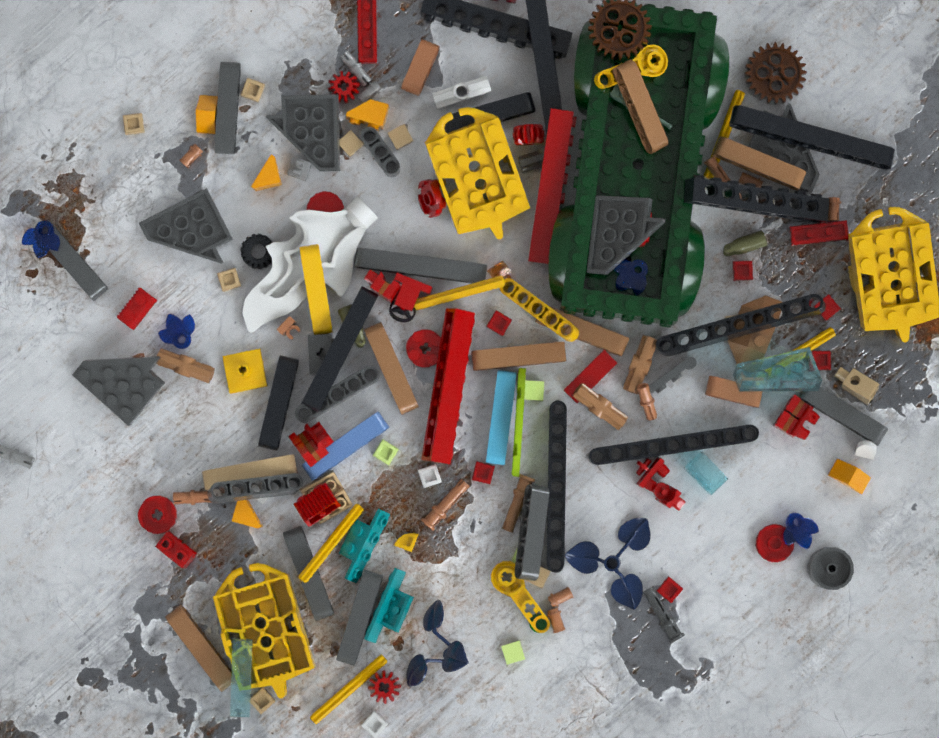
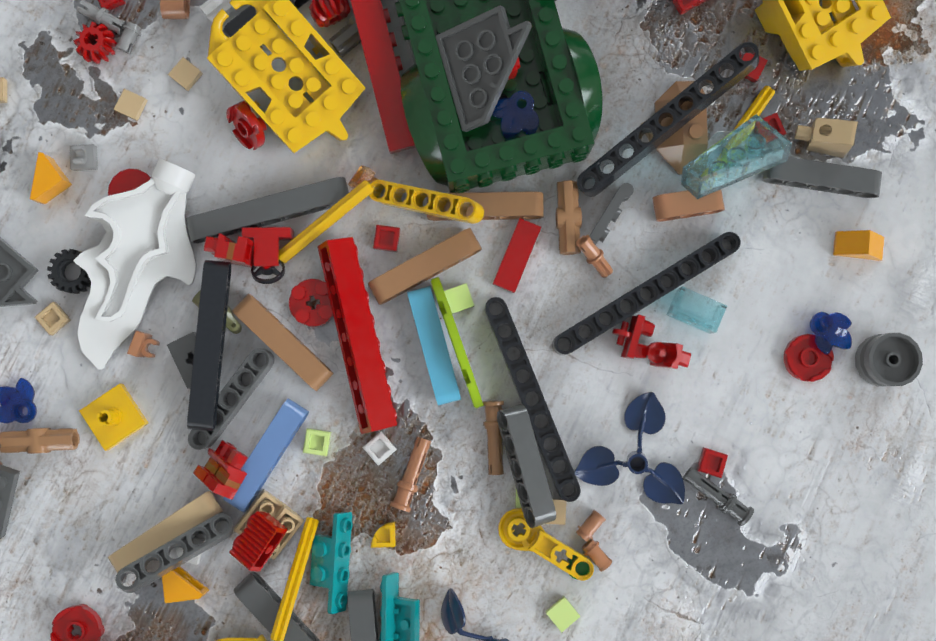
camera: 30 degrees left, 0 degrees up
nougat pin [173,490,212,505] -> none
black beam [258,355,299,451] -> none
dark grey wing [266,94,340,171] -> none
yellow beam [299,244,333,335] -> none
light orange slope [346,99,389,131] -> none
dark grey beam [360,127,401,177] -> none
red tile [472,461,495,484] -> none
medium nougat piece [572,383,628,430] -> none
olive piece [723,230,767,257] -> none
red tile [732,261,753,281] -> none
red hips [773,394,820,440] -> none
white tile [854,440,877,460] -> none

